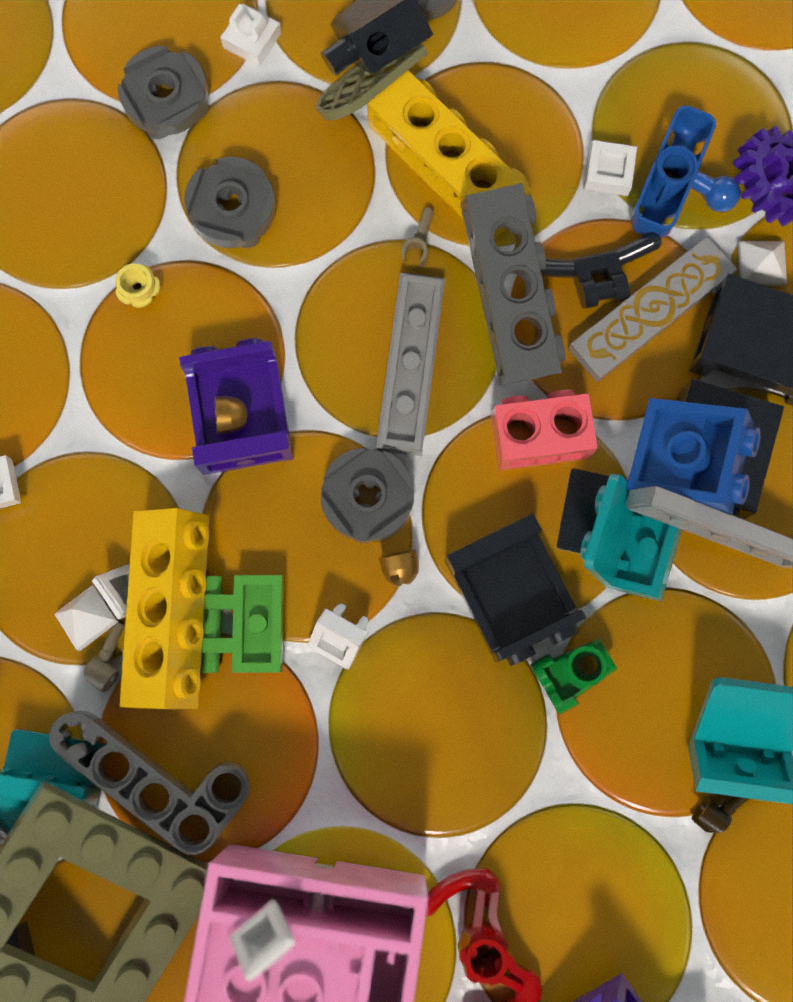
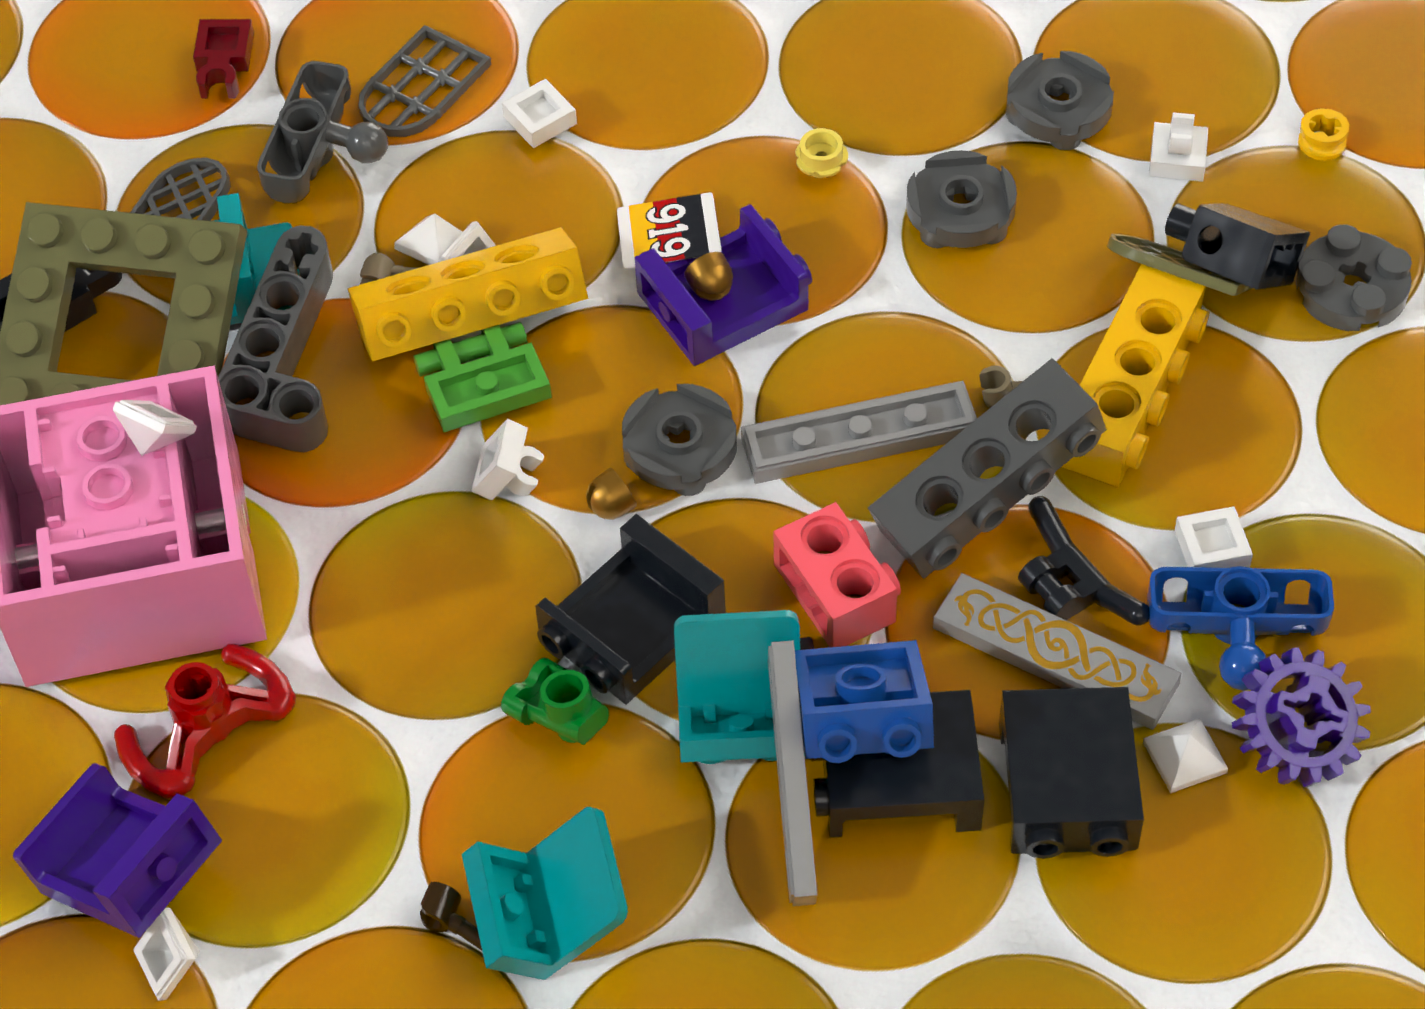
camera: 70 degrees right, 25 degrees down
none -> sticker [617,192,722,269]

